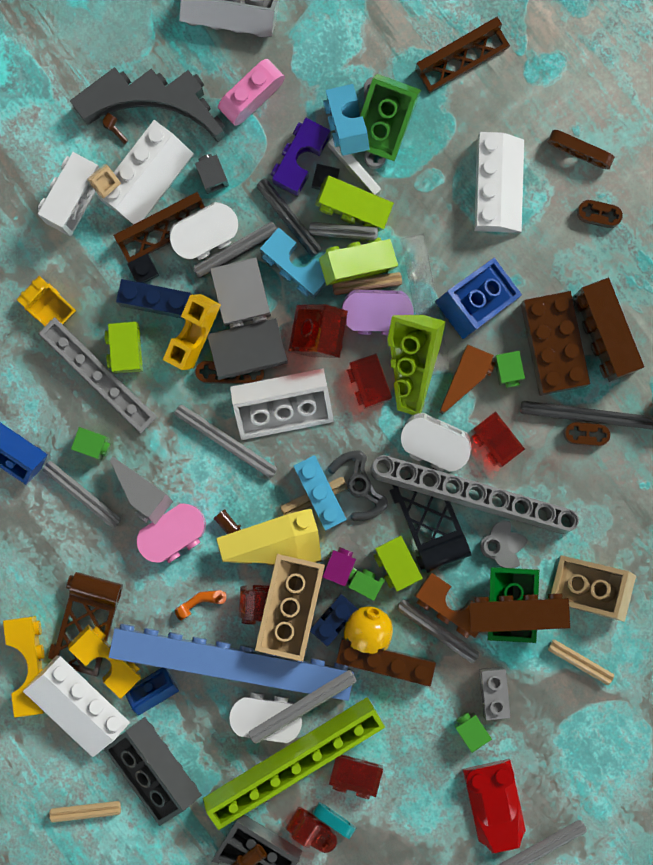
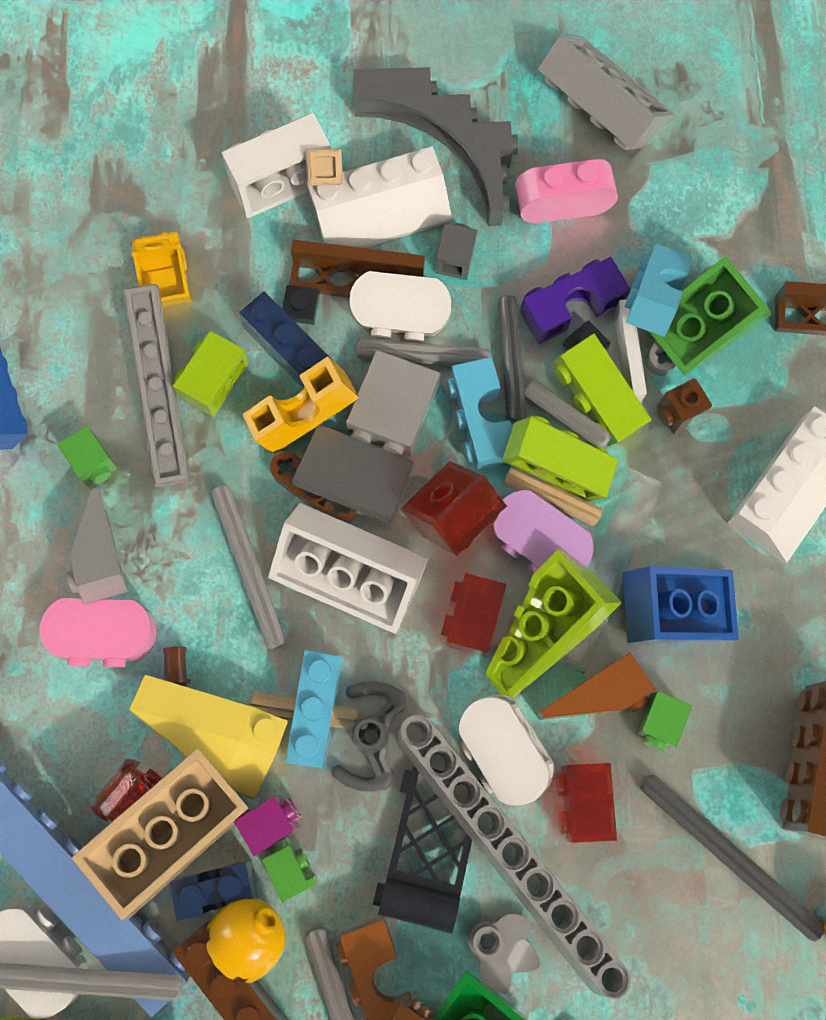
camera: 30 degrees right, 10 degrees down
light grey axle [42,461,121,528] -> none
reddish brown hand [103,113,129,144] -> none
orange piece [175,590,226,620] -> none
lime brick [373,535,423,592] -> none
reddish brown brick [520,291,590,396] -> none
reddish brown beam [564,422,610,446] -> none
none -> reddish brown bracket [657,378,712,434]

